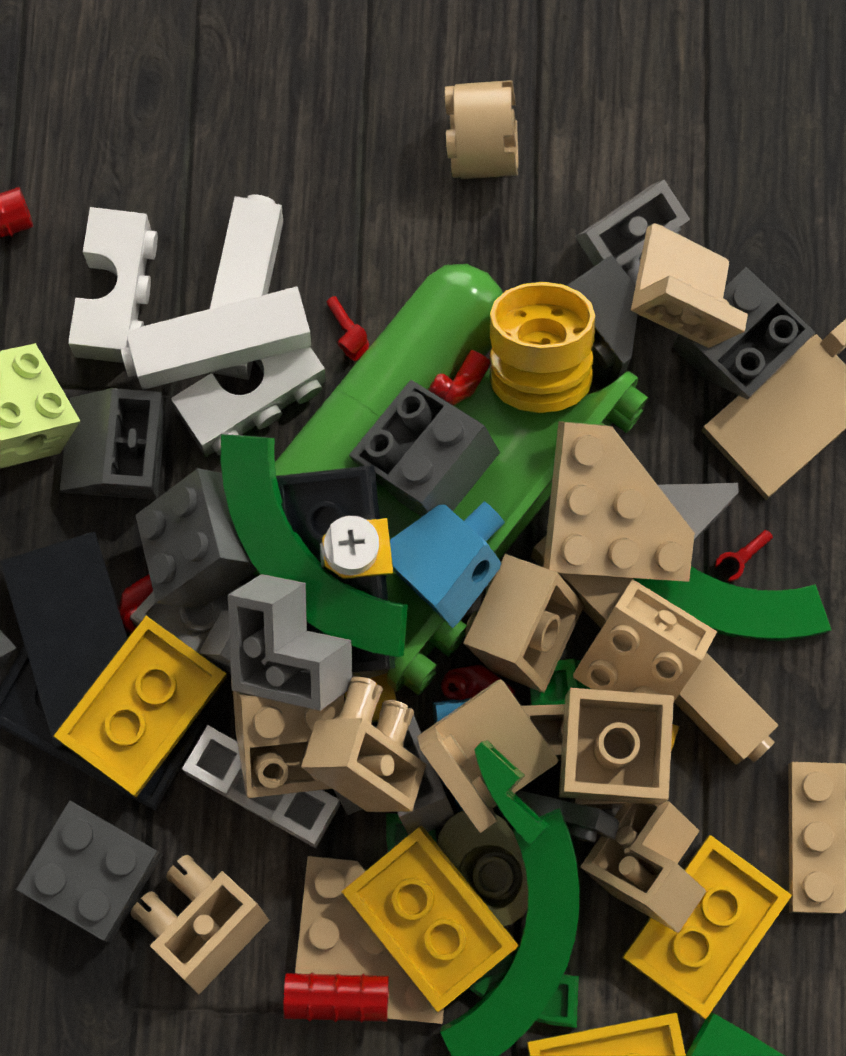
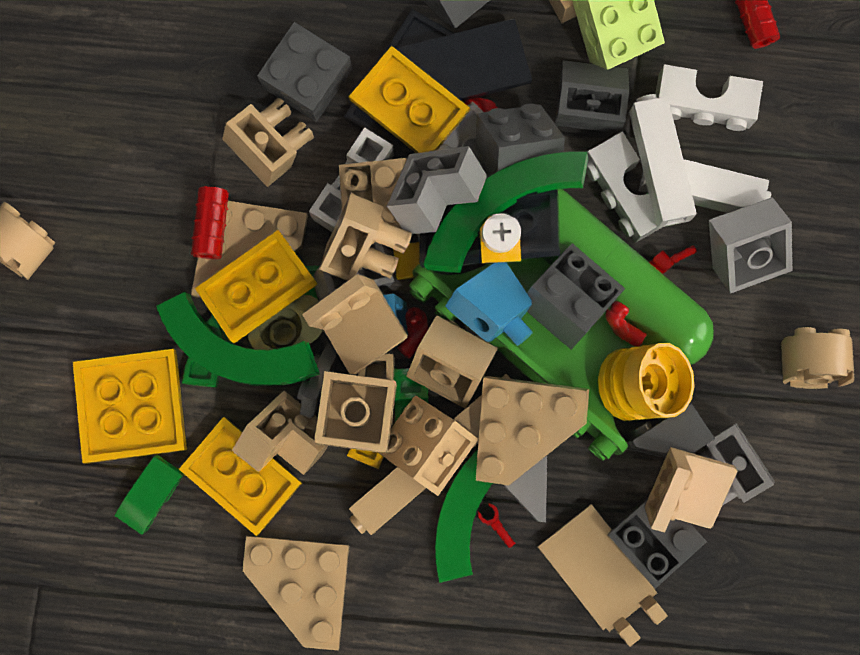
camera: 100 degrees right, 5 degrees up
green slope [474,740,549,845] -> none
none -> light grey brick [709,197,793,294]

